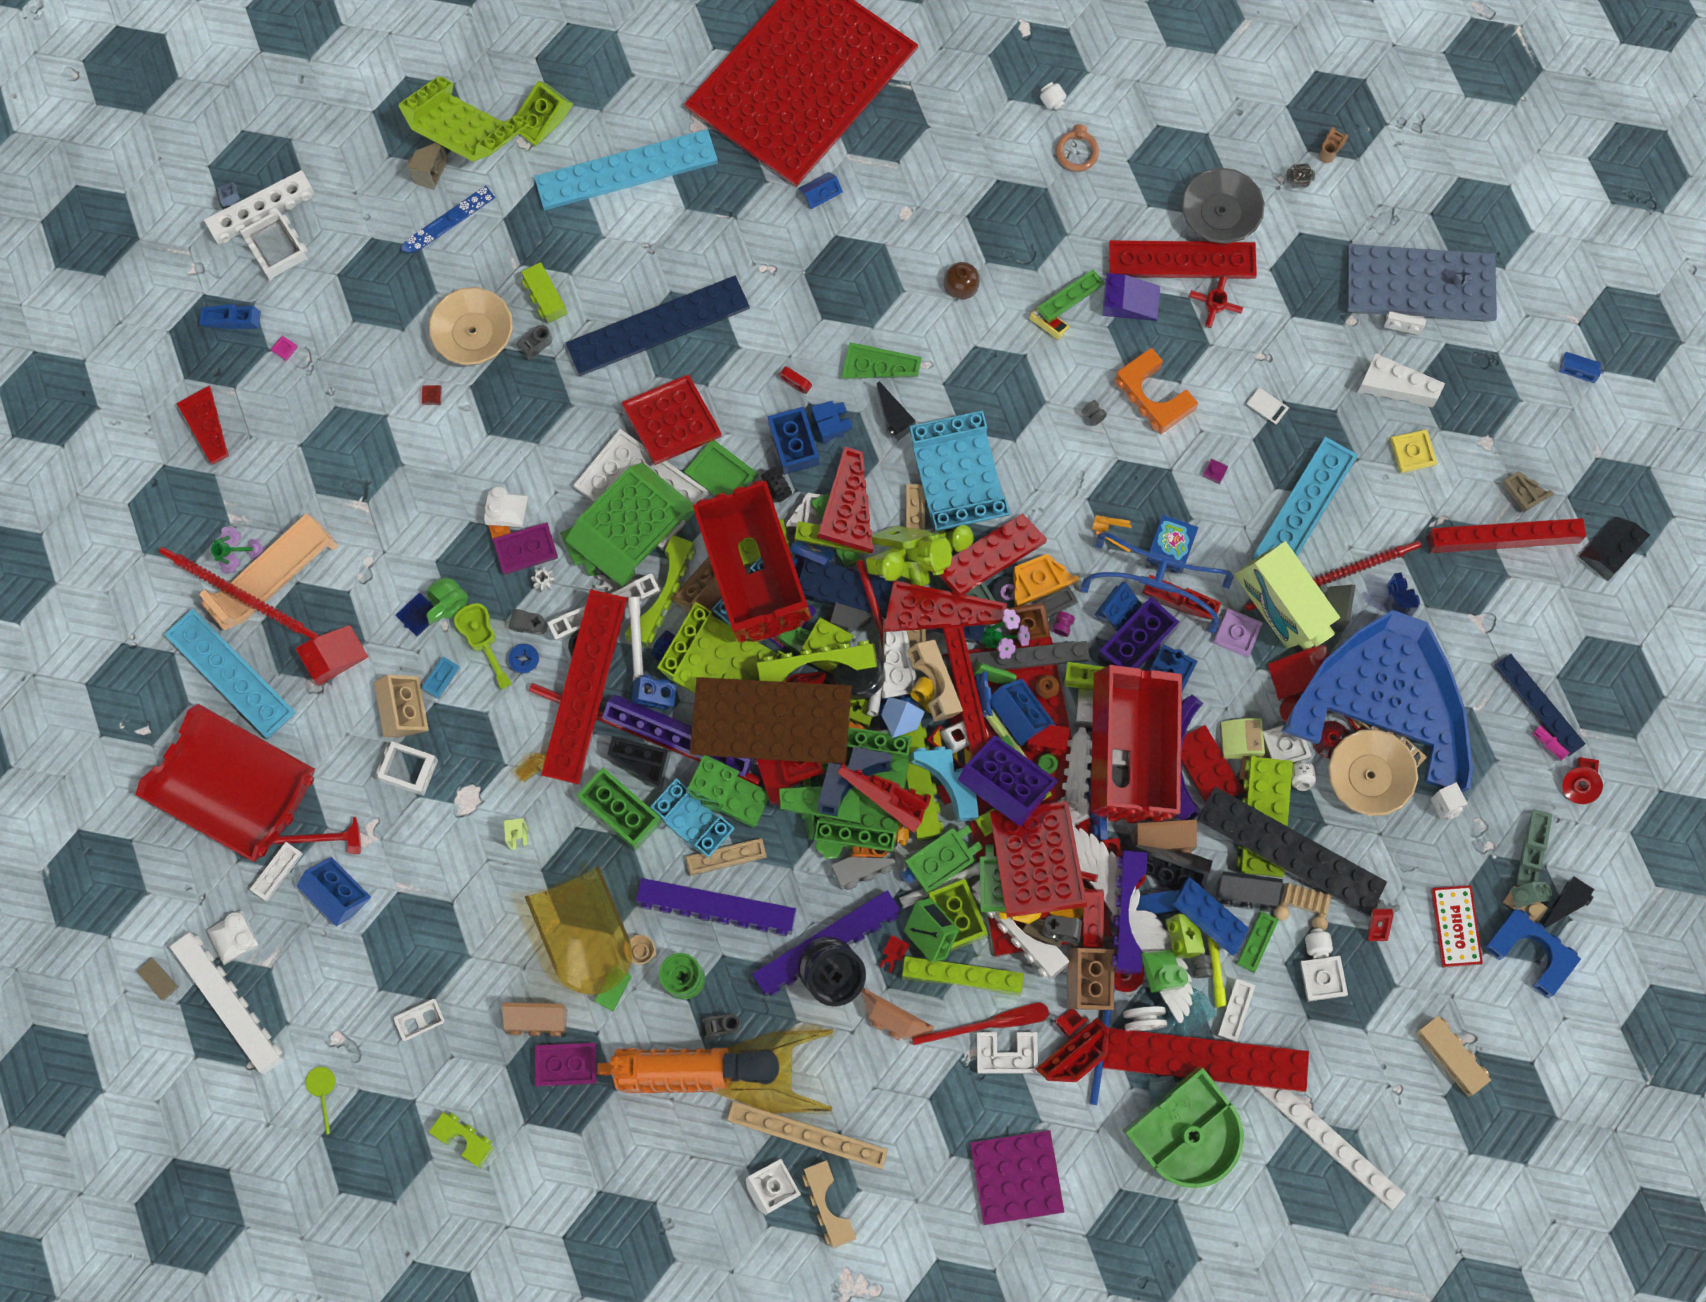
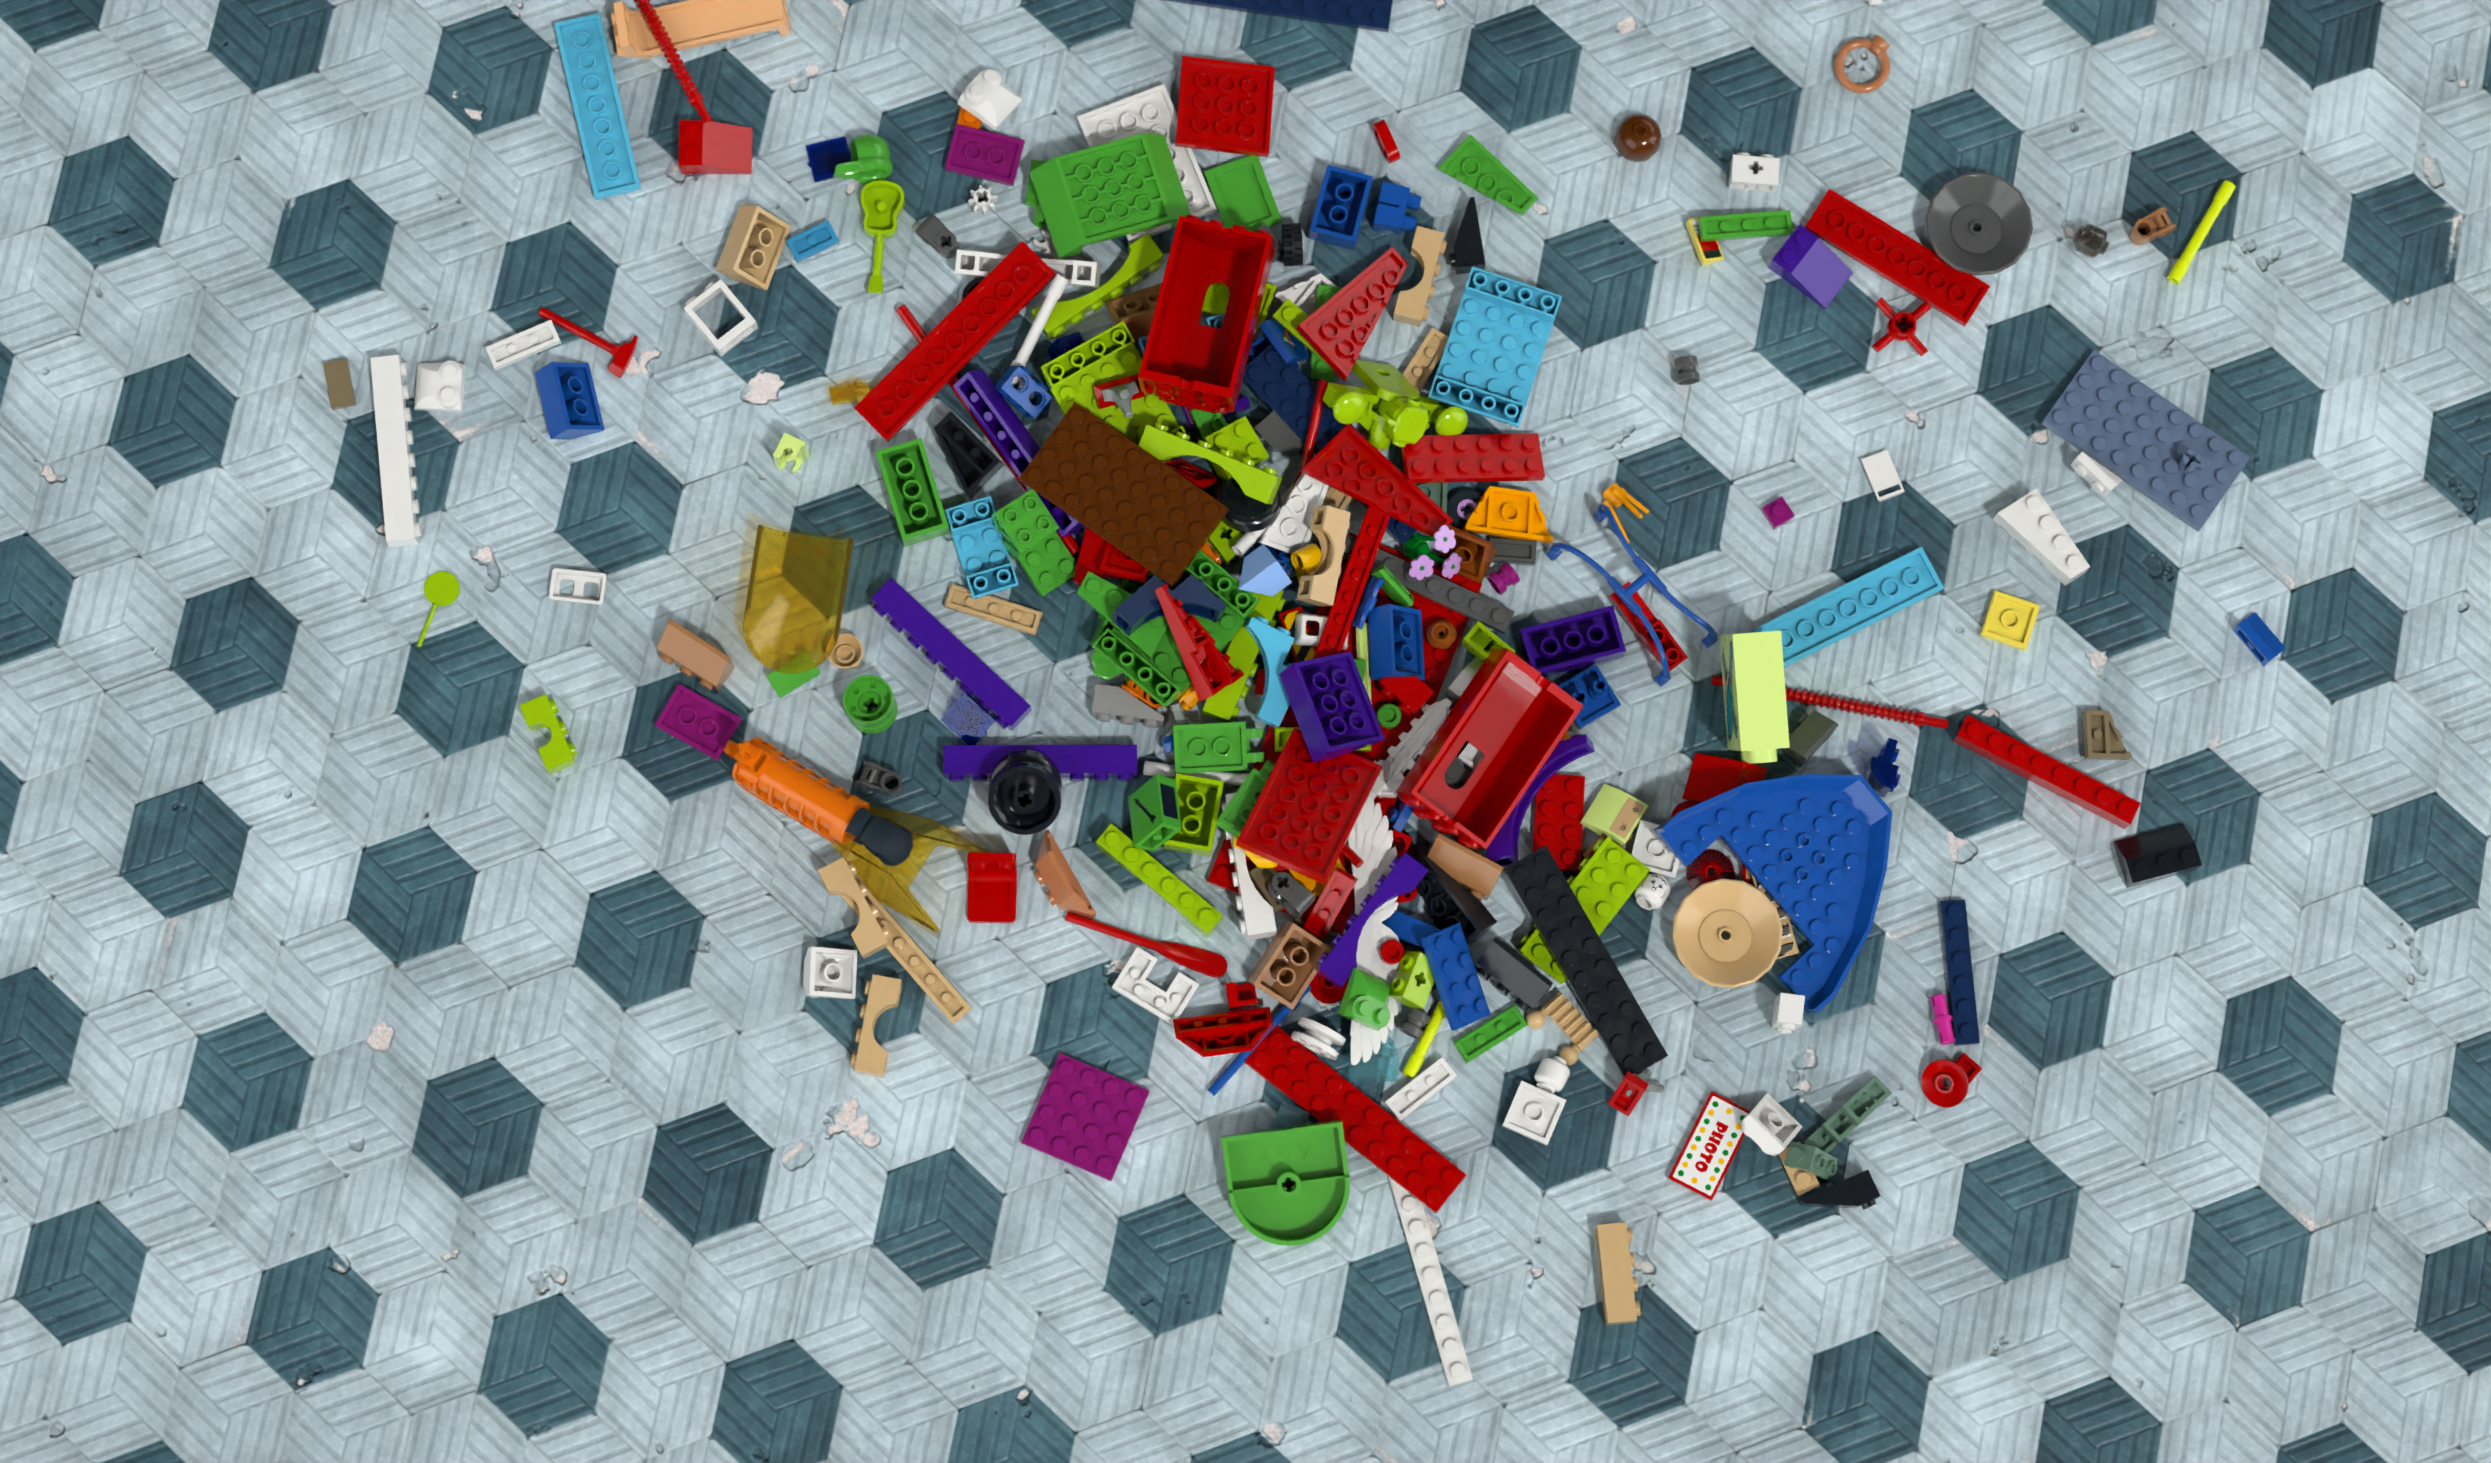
camera: 25 degrees right, 5 degrees up
red panel [135,704,315,862] -> none
blue gear [508,644,539,674] -> none
red plate [879,935,910,973] -> none
blue bracket [1094,582,1142,632] -> none
orange arch [1115,348,1198,434] -> none
panel [1146,515,1199,573] -> none
lavender tile [1213,608,1263,658] -> none
blue arch [1484,908,1581,999] -> none
none -> tan arch [818,857,891,959]
none -> clear blue piece [941,691,996,745]
none -> red piece [967,852,1017,924]
none -> piece [1092,374,1145,418]
none -> red tile [1379,940,1404,965]
none -> tan arch [1393,226,1447,327]
none -> white brick [1729,152,1780,192]
none -> white slope [1741,1093,1803,1156]
none -> neon yellow piece [2167,180,2236,284]

